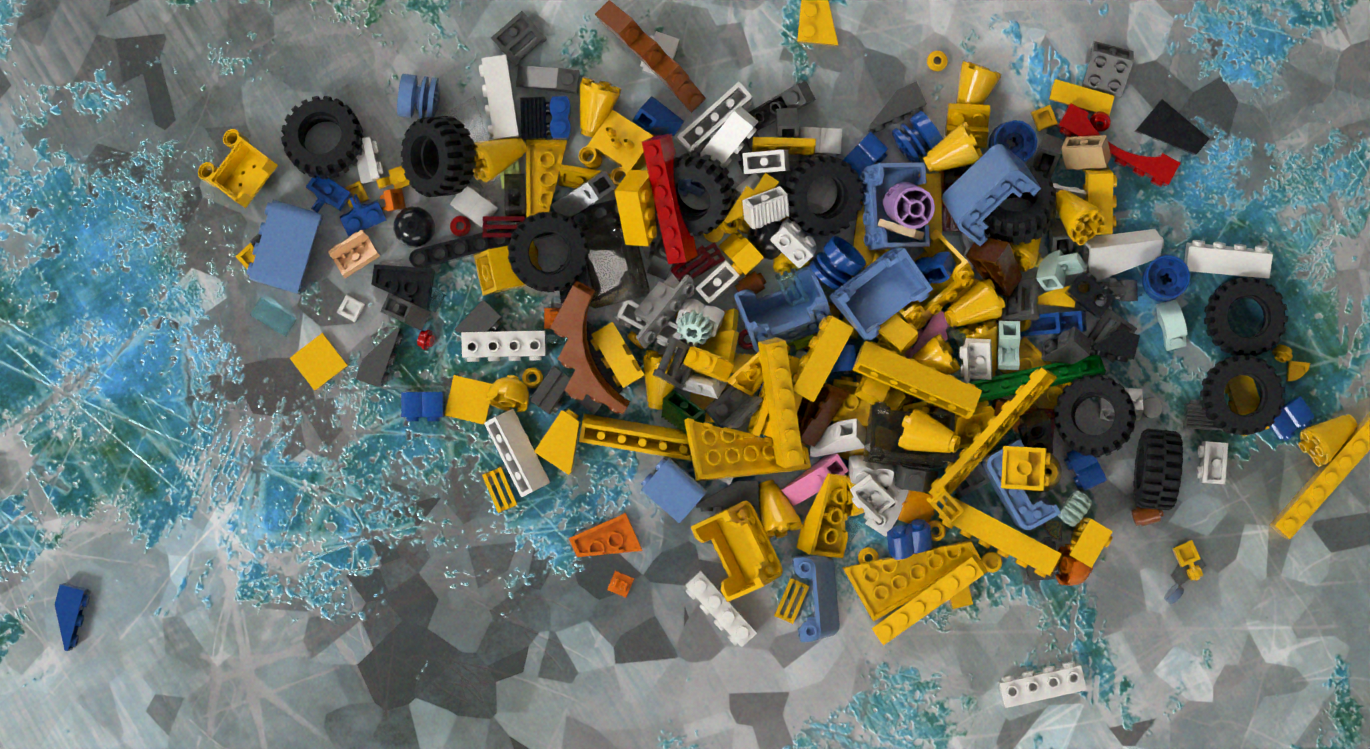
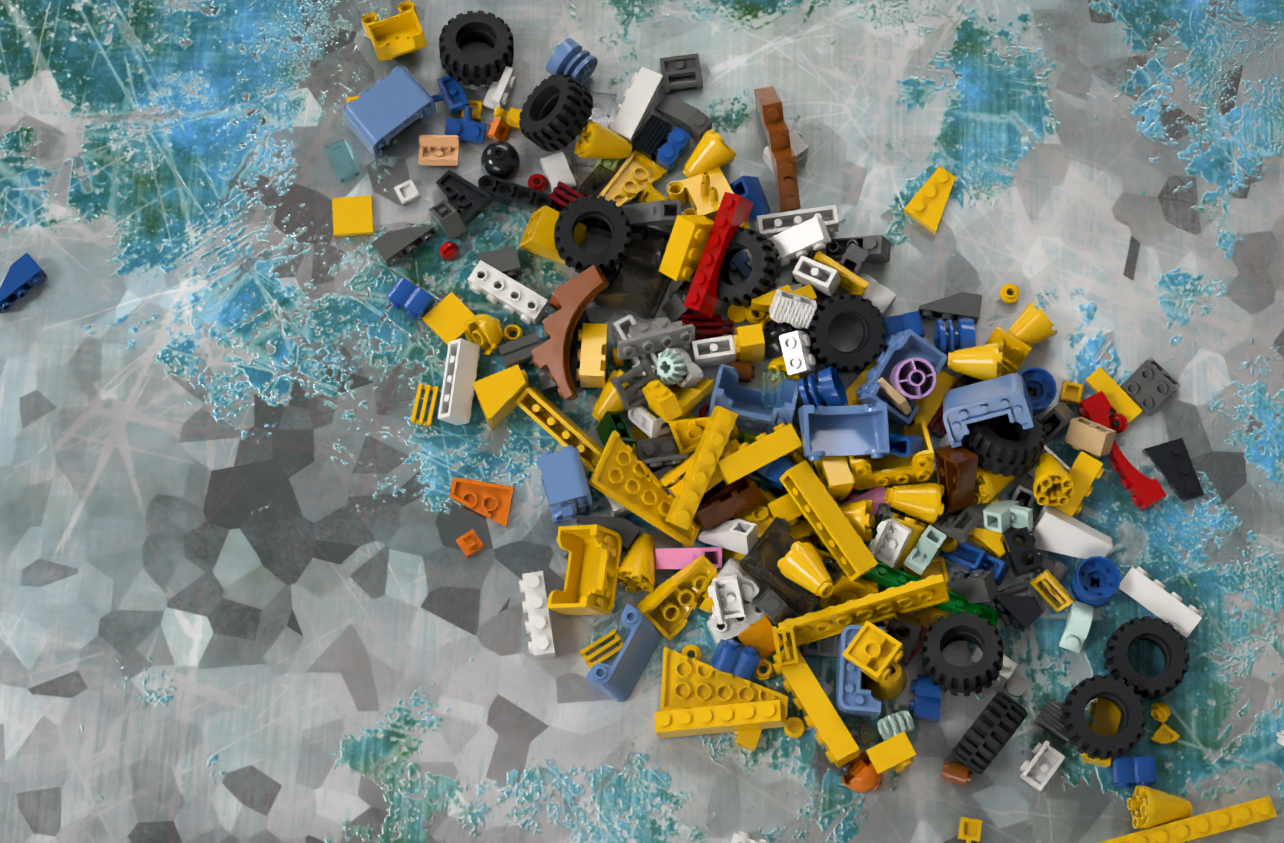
camera: 35 degrees right, 15 degrees down
none -> yellow tile [1030,569,1074,613]

